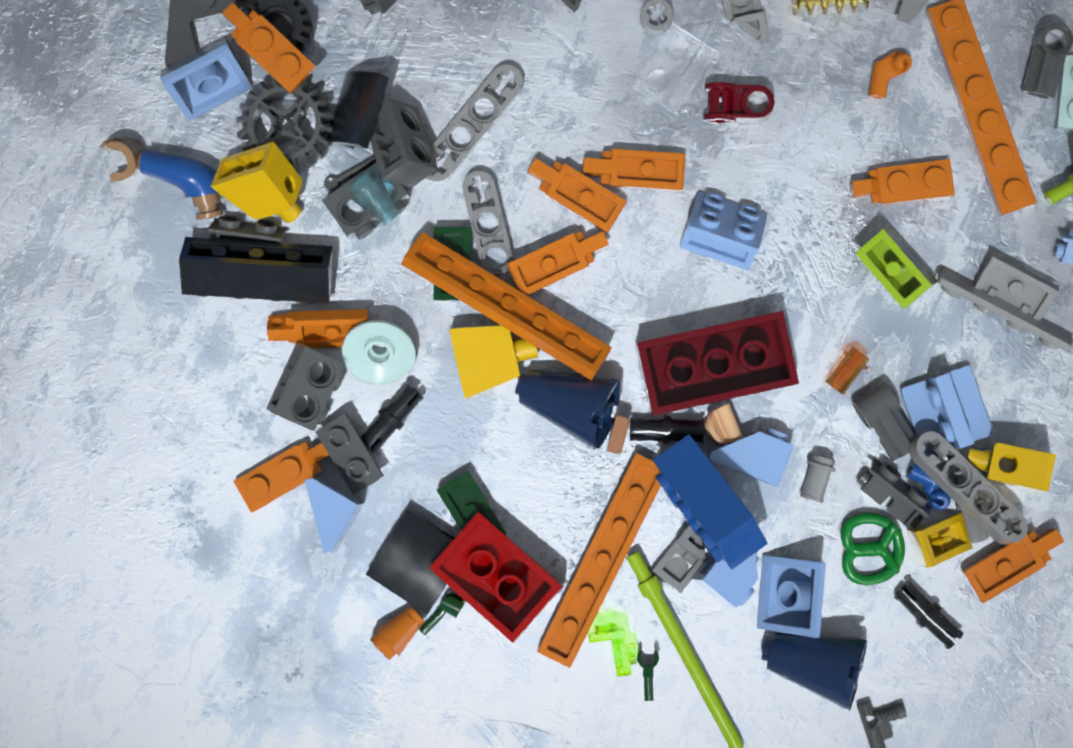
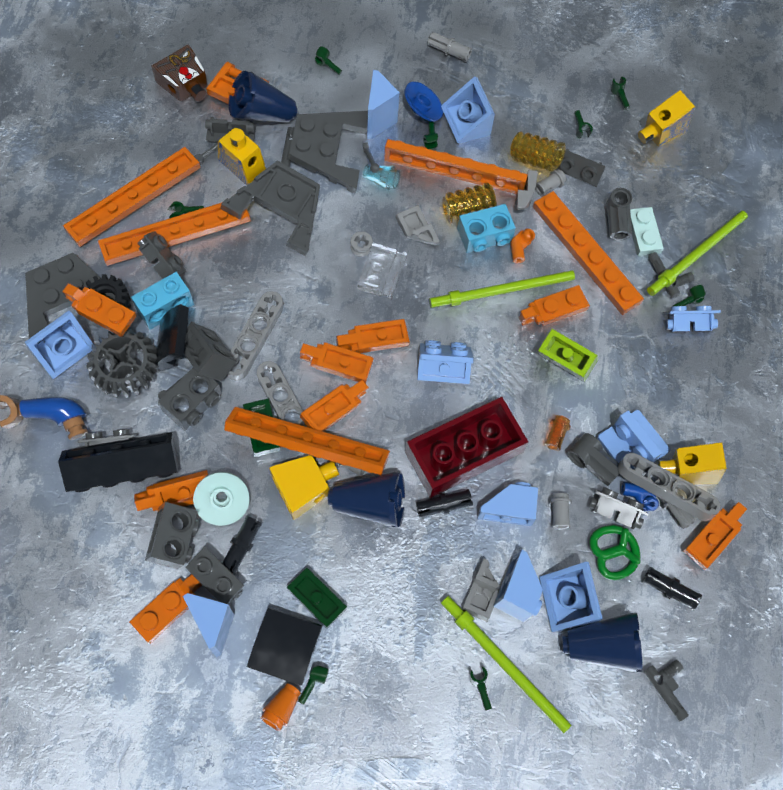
camera: 25 degrees left, 20 degrees down
yellow torso [211,142,302,223] -> none
clear light blue cone [347,170,401,226] -> none
red slope [429,512,564,643] -> none
orange plate [537,453,661,668] -> none
clear neon green bracket [588,622,637,677] -> none
nougat tile [606,415,630,455] -> none
blue brick [653,434,768,570] -> none
dark red piece [703,82,775,124] -> none
light nougat plate [705,403,743,445] -> none
yellow slope [907,513,973,568] -> none
light grey bracket [937,252,1073,351] -> none
none -> medium azure brick [131,272,194,330]
none -> lime bar [429,270,575,308]
none -> medium azure brick [457,204,516,253]

